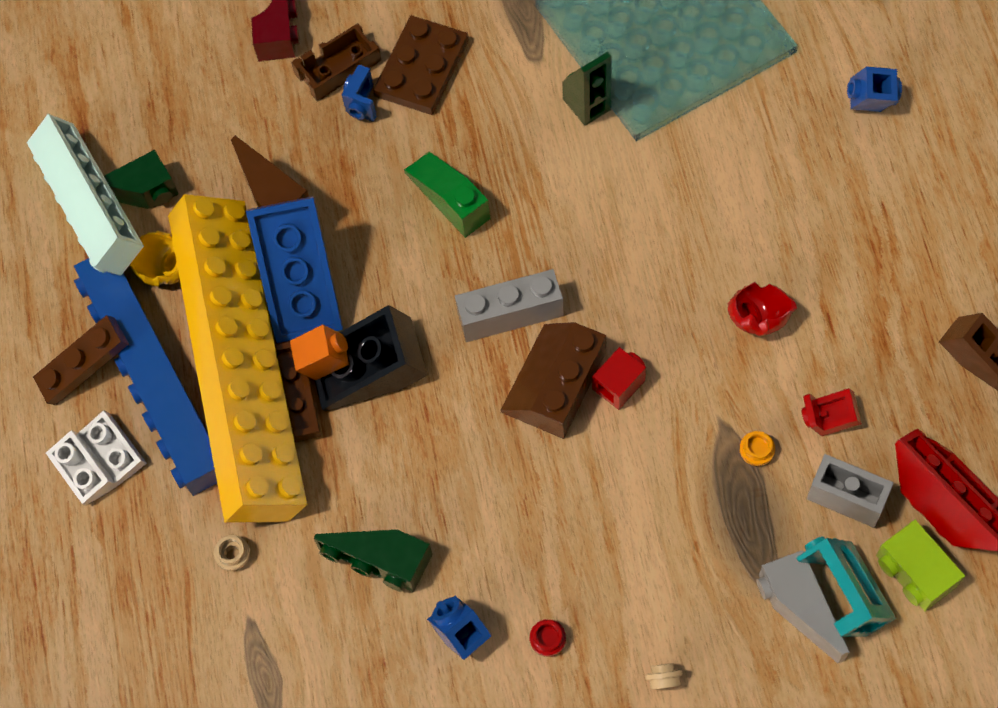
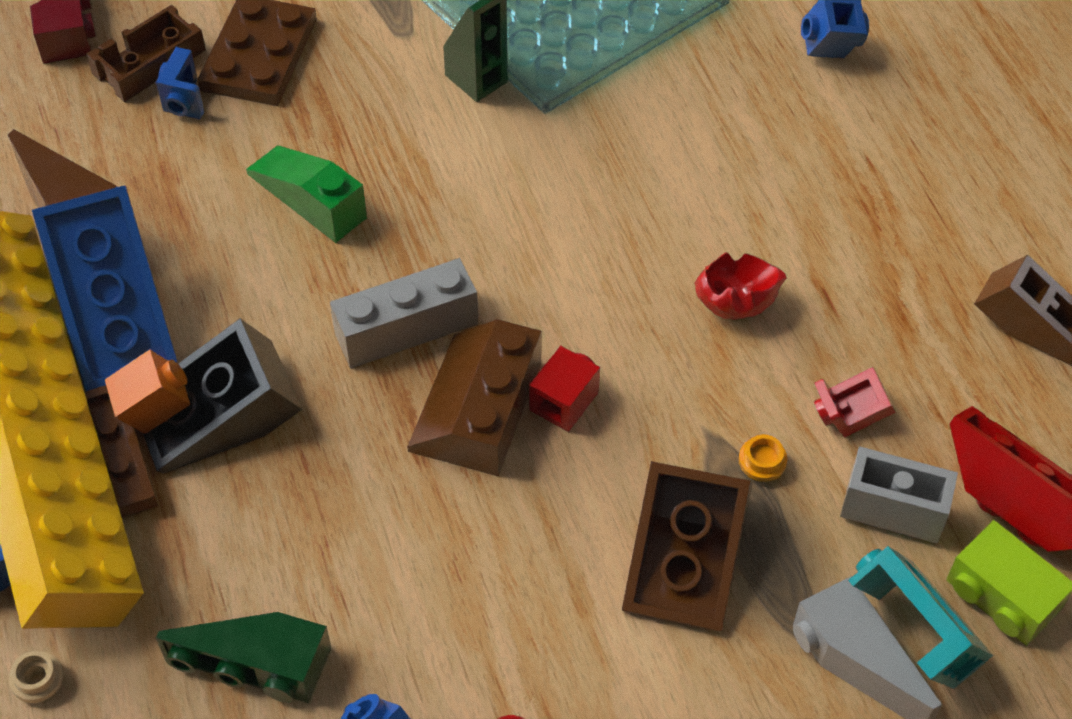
camera: 15 degrees left, 10 degrees down
none -> reddish brown slope [622,461,753,632]

